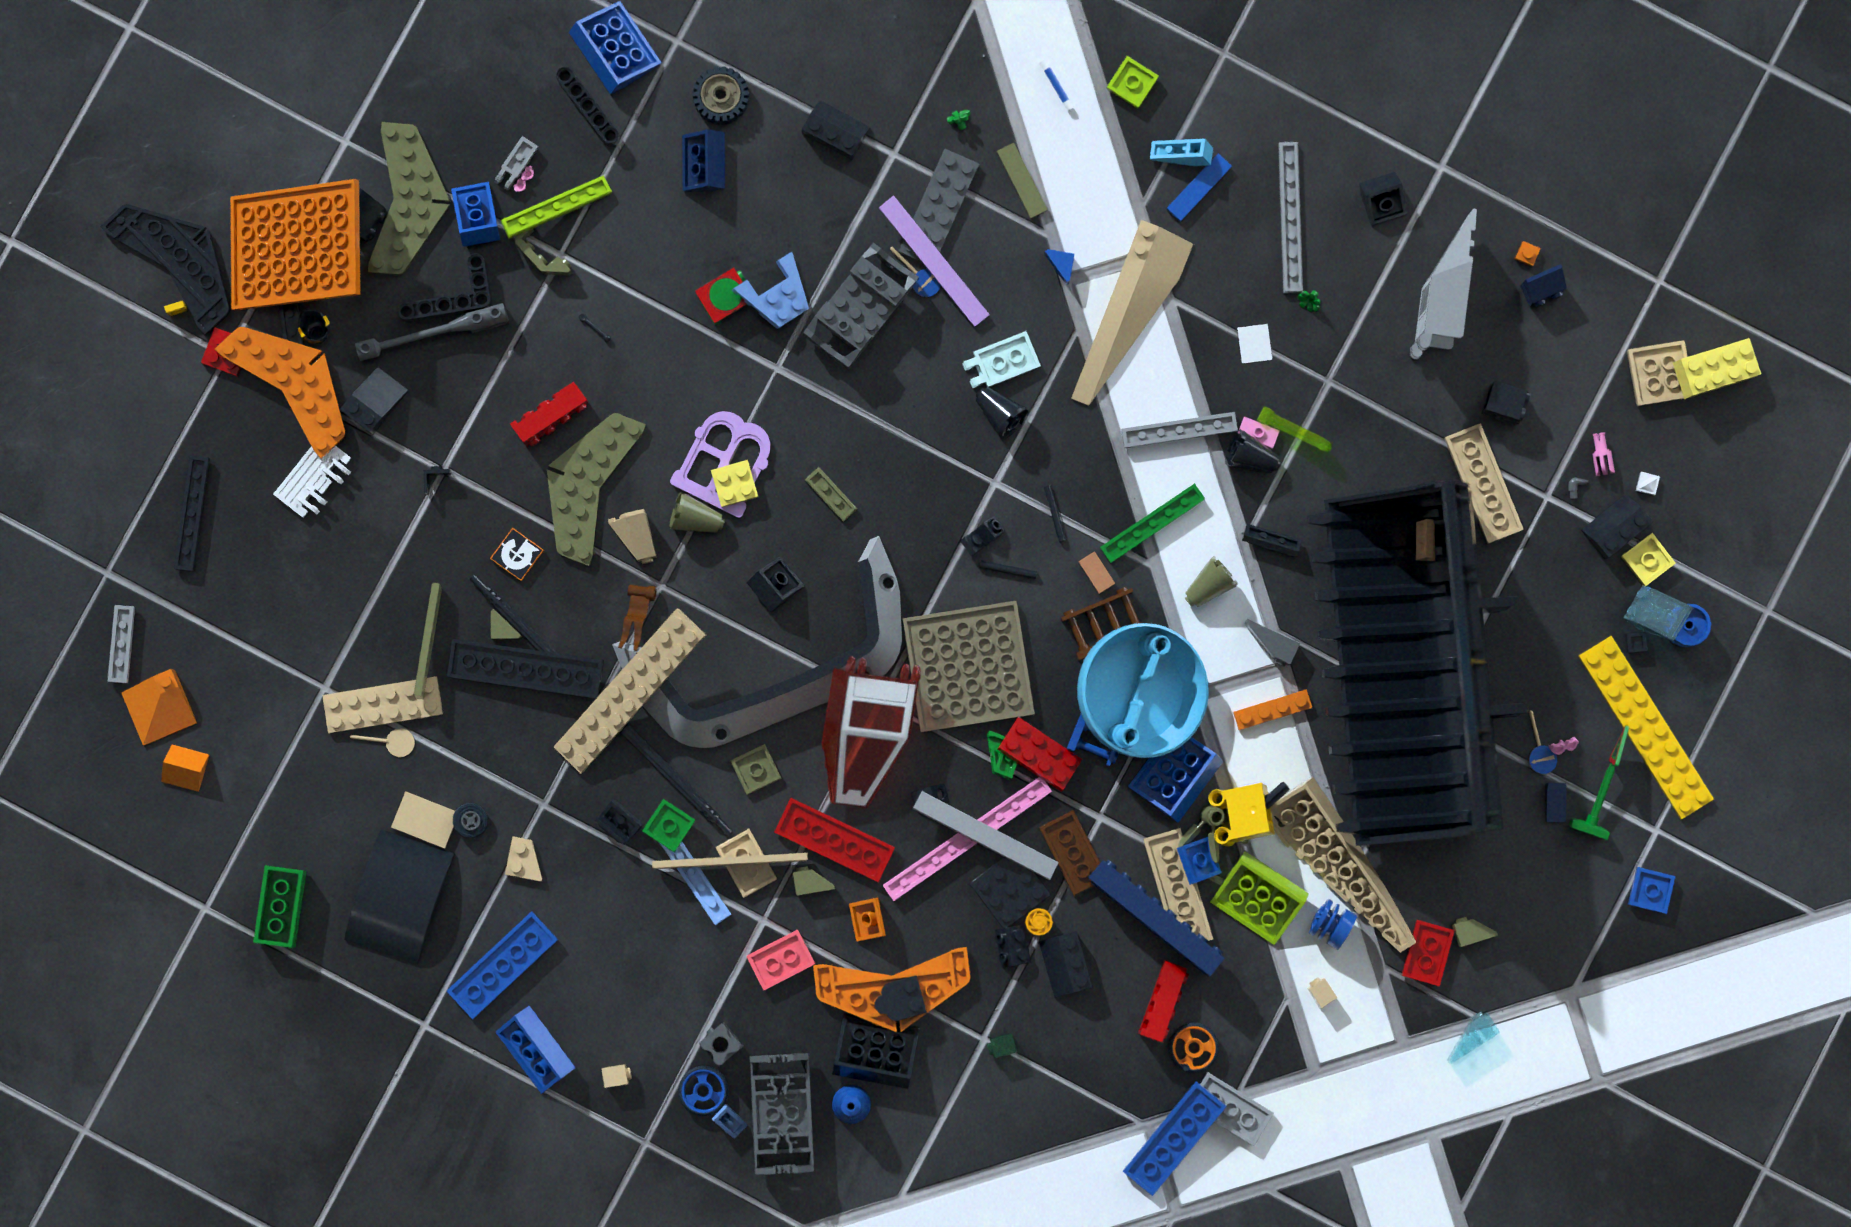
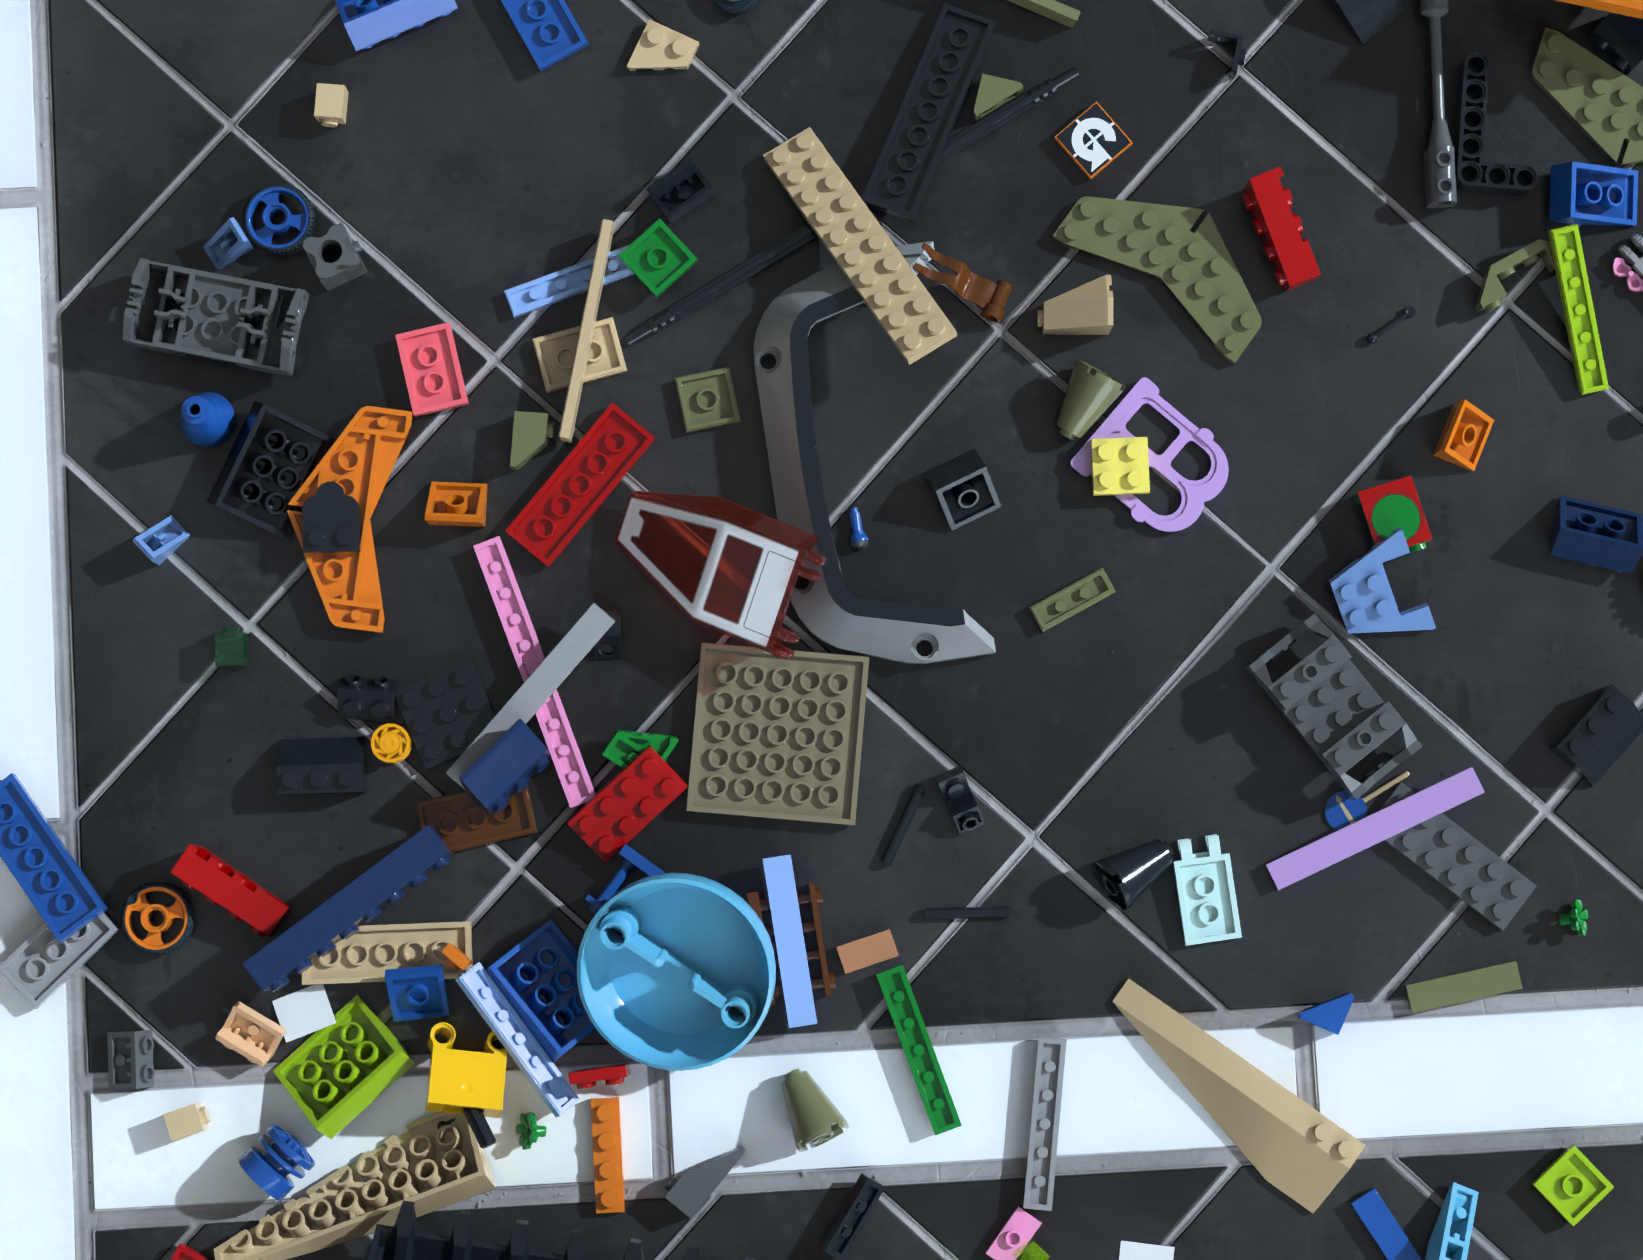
camera: 110 degrees right, 0 degrees up
blue bar [1039,59,1074,112] -> none
olive plant [1178,805,1249,863] -> none
black cone [1225,429,1281,473] -> none
none -> dark grey bracket [107,1030,155,1089]
none -> medium blue slope [133,515,190,565]
none -> light nougat bracket [215,1001,287,1067]
none -> white sticker [272,984,336,1043]
none -> orange plate [441,943,473,971]
none -> light blue tile [456,962,580,1117]
none -> dark blue slope [459,719,551,817]
none -> green plant [516,1112,547,1150]
none -> red plate [568,1063,630,1089]
none -> light blue tile [763,854,817,1028]
none -> blue piece [849,508,869,550]
none -> orange slope [1433,398,1494,471]

